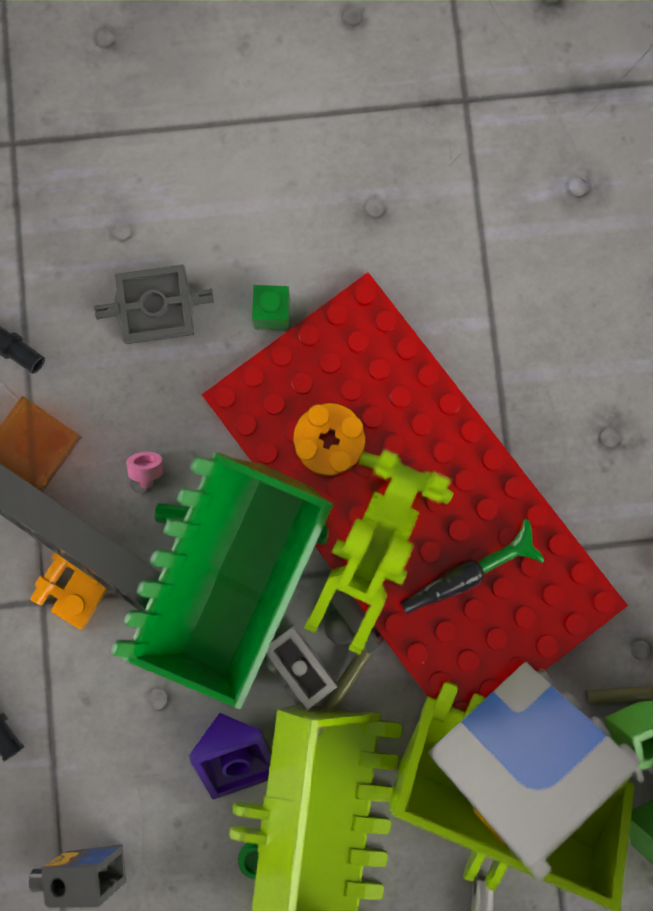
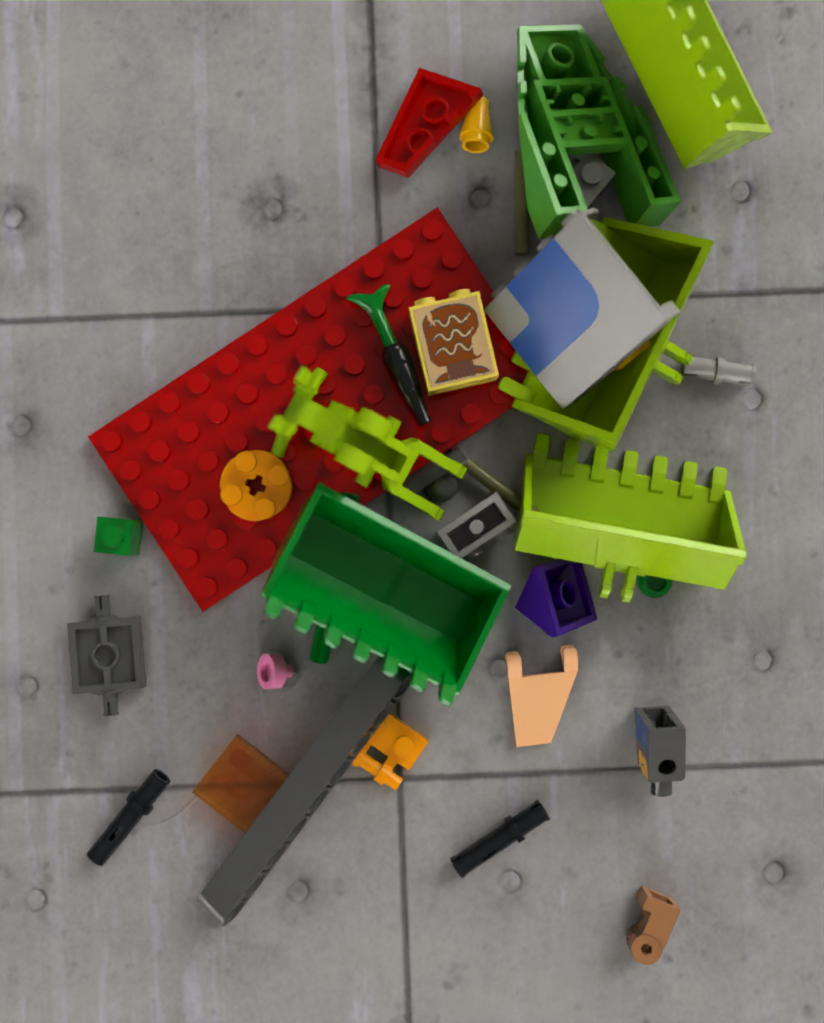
camera: 90 degrees left, 5 degrees up
none -> brick [409,289,499,396]
none -> light nougat flag [505,644,578,747]

